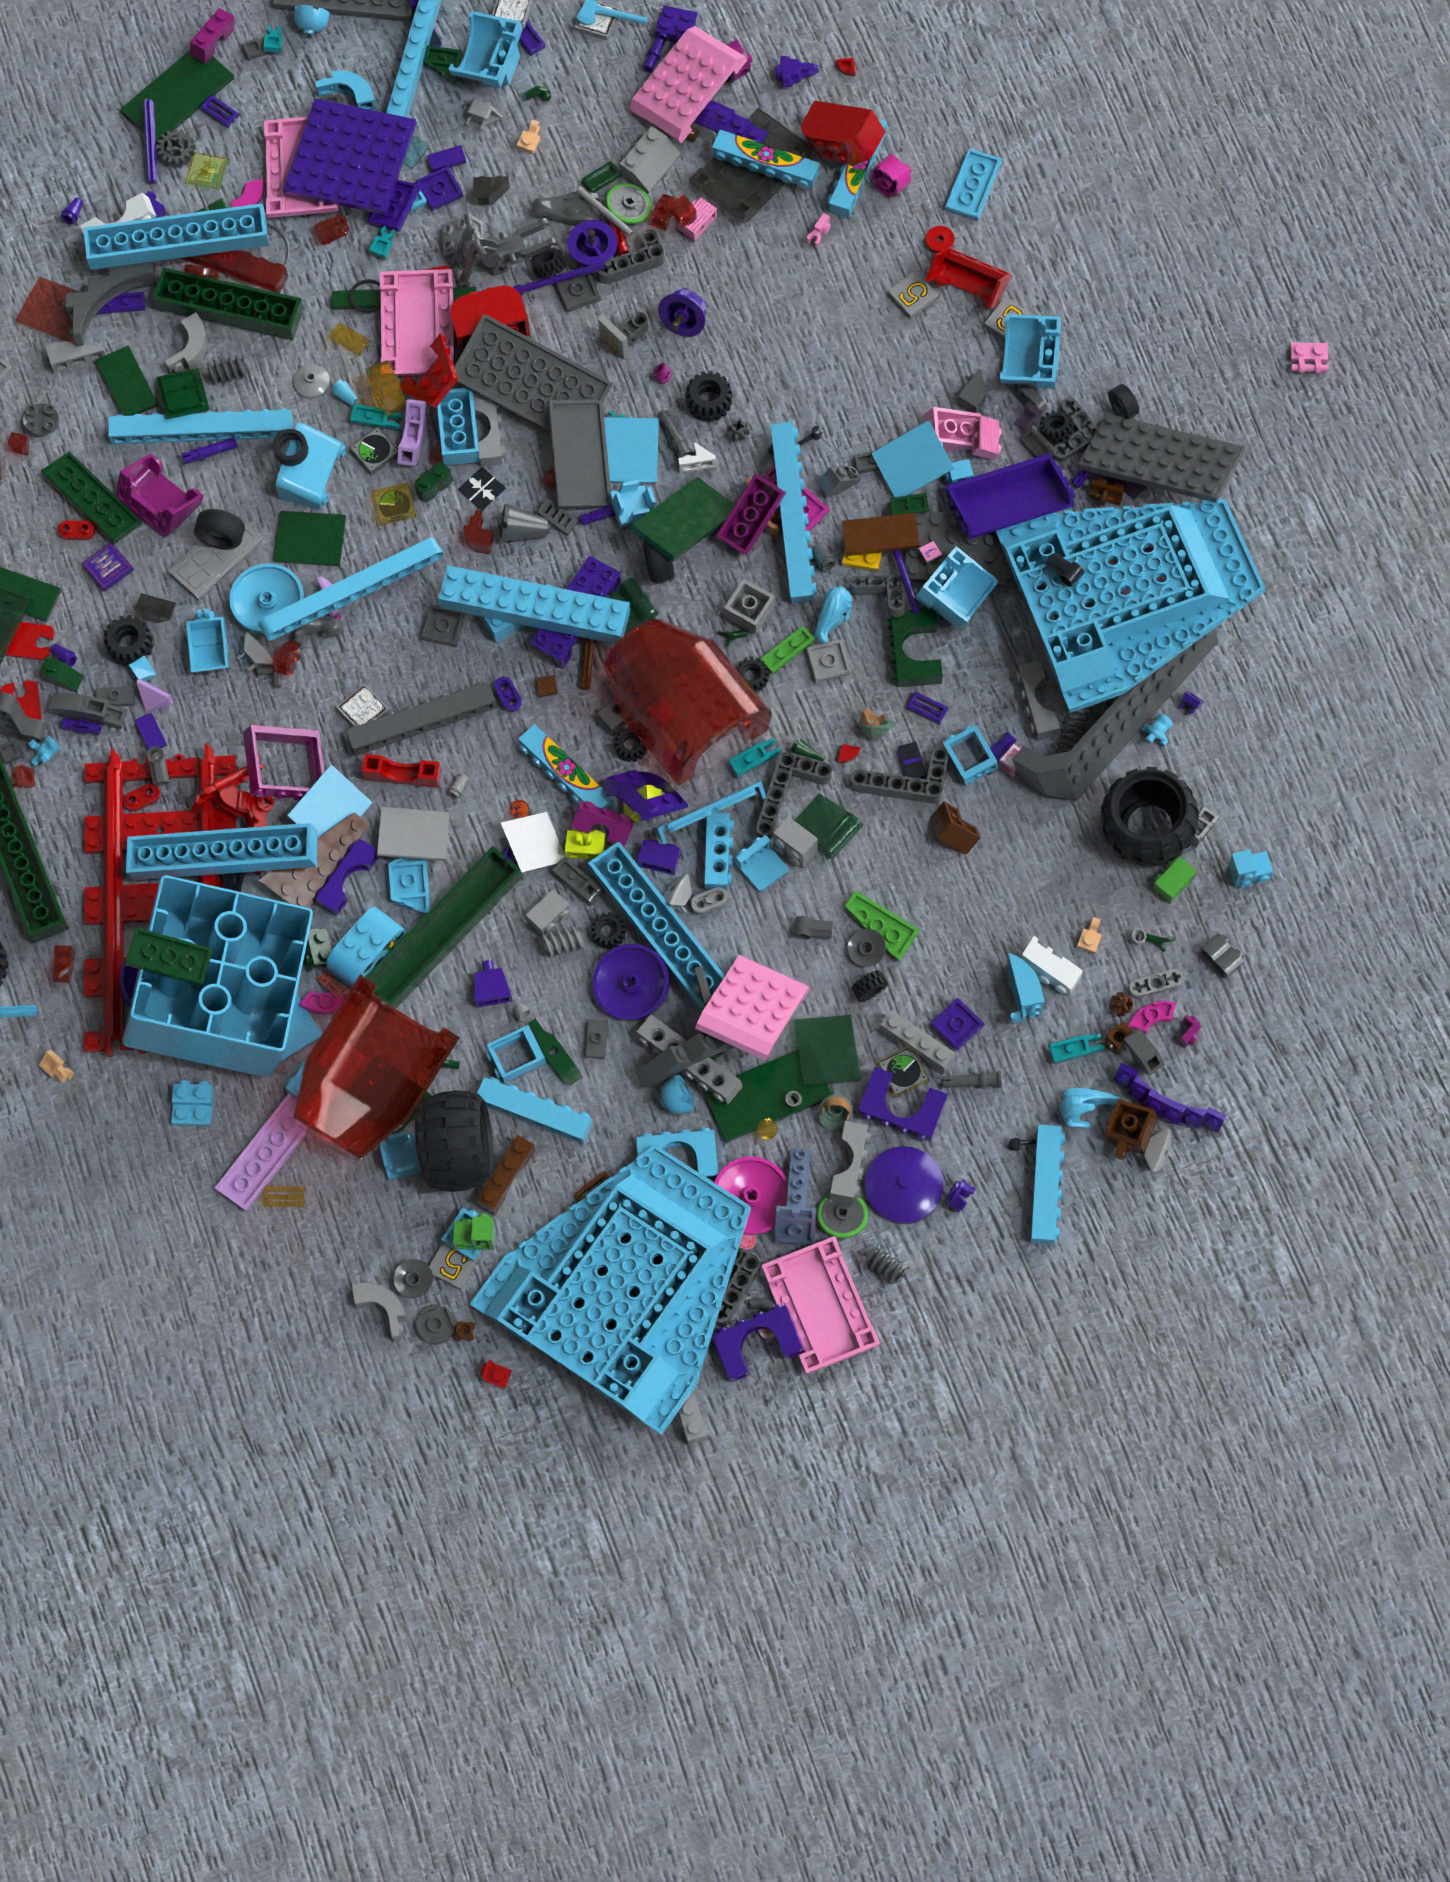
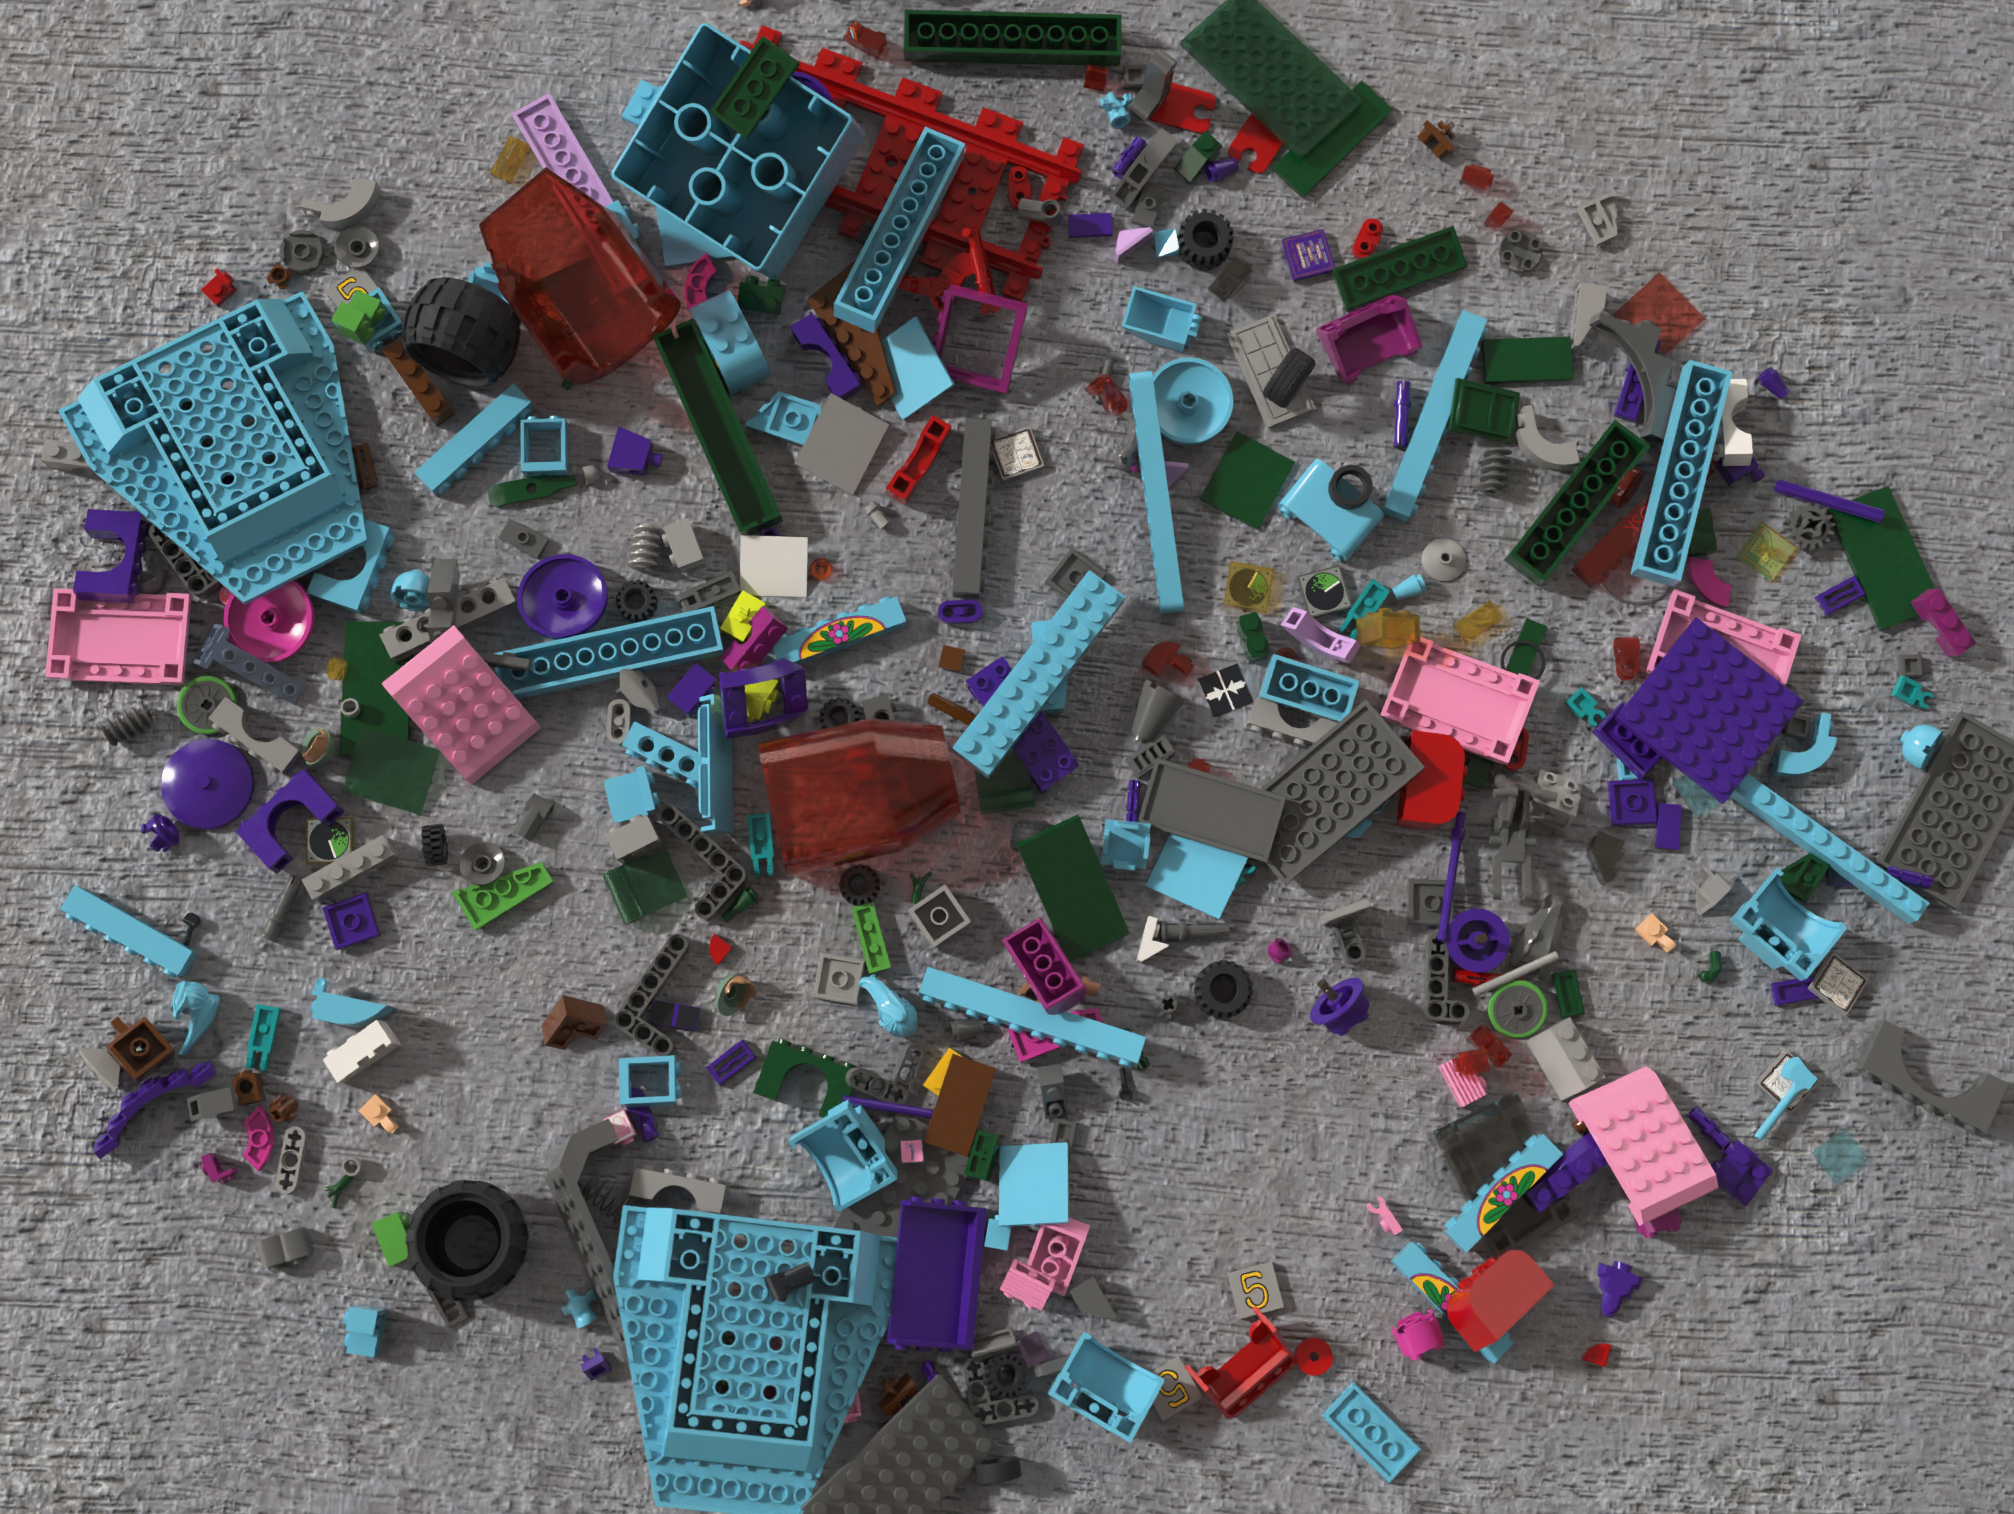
camera: 105 degrees right, 10 degrees up
light grey piece [237,632,276,671] -> none
clear red sticker [316,970,349,998] -> none
red wing [398,334,458,408] -> none
black tyre [530,248,565,279] -> none

